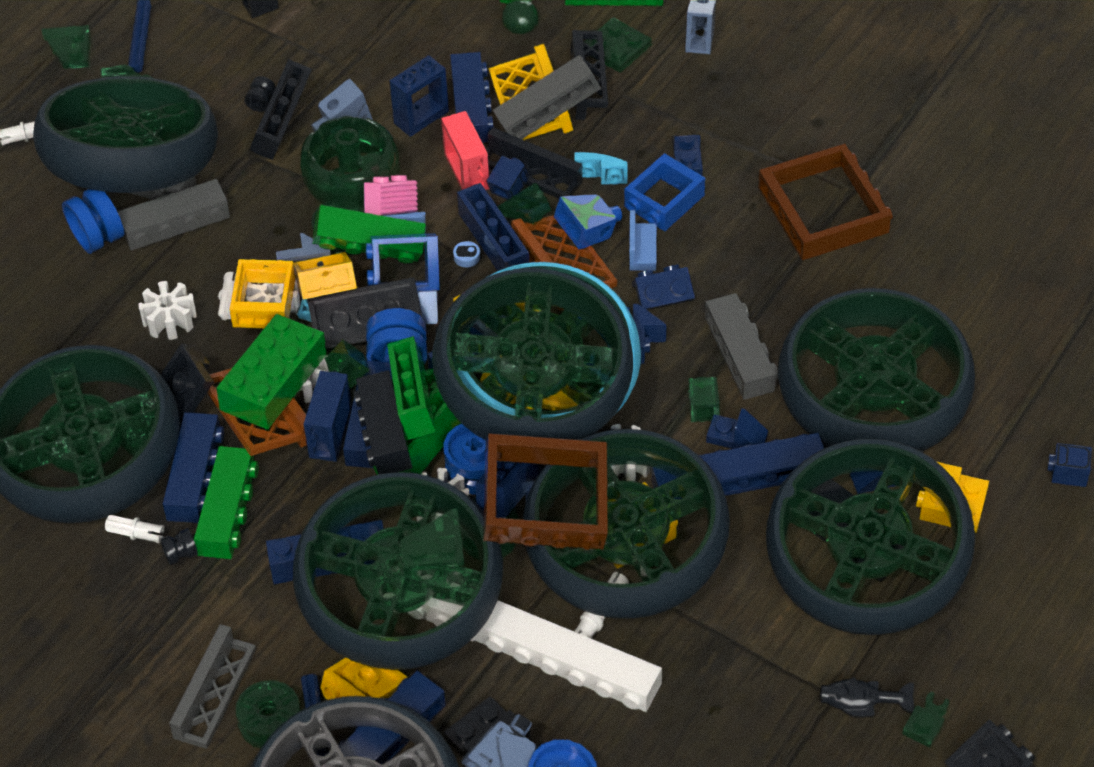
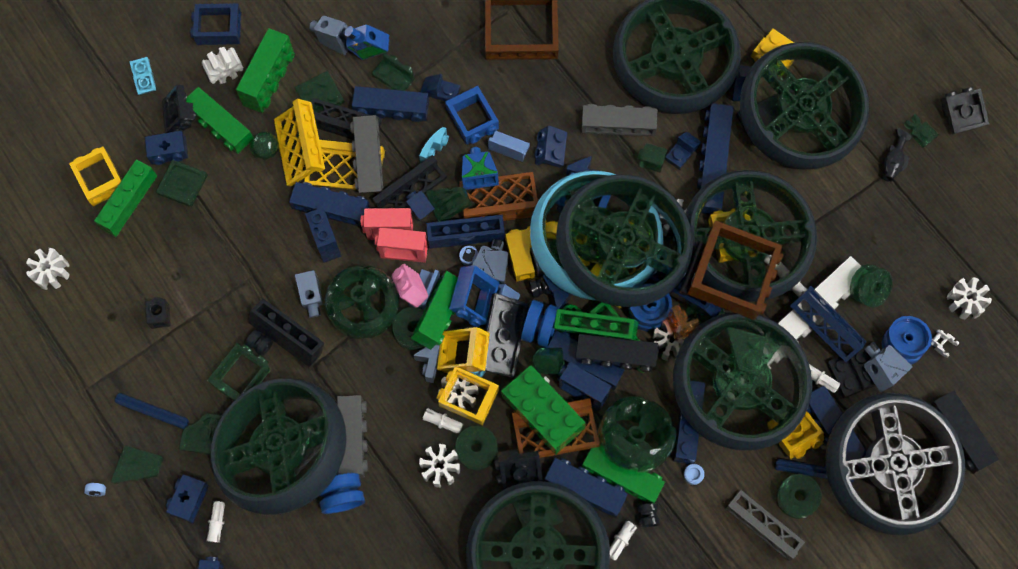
camera: 70 degrees left, 20 degrees up
none -> light blue tile [84,483,106,496]
none -> dark blue brick [166,475,209,523]
none -> clear green window [207,343,271,403]
none -> yellow fence [274,99,325,186]
none -> blue torso [345,25,389,60]
none -> dark blue brick [352,86,429,122]
none -> clear green bracket [372,53,415,91]
none -> coral window [375,227,428,263]
none -> clear green wheel [455,426,498,470]
none -> sand blue torso [472,239,508,284]
none -> clear green wheel [598,396,676,473]
none -> clear orange bracket [666,305,699,340]
none -> light blue tile [684,464,704,485]
none -> dark blue fence [791,286,866,362]
none -> white axle [809,364,840,393]
none -> clear green wheel [850,264,893,307]

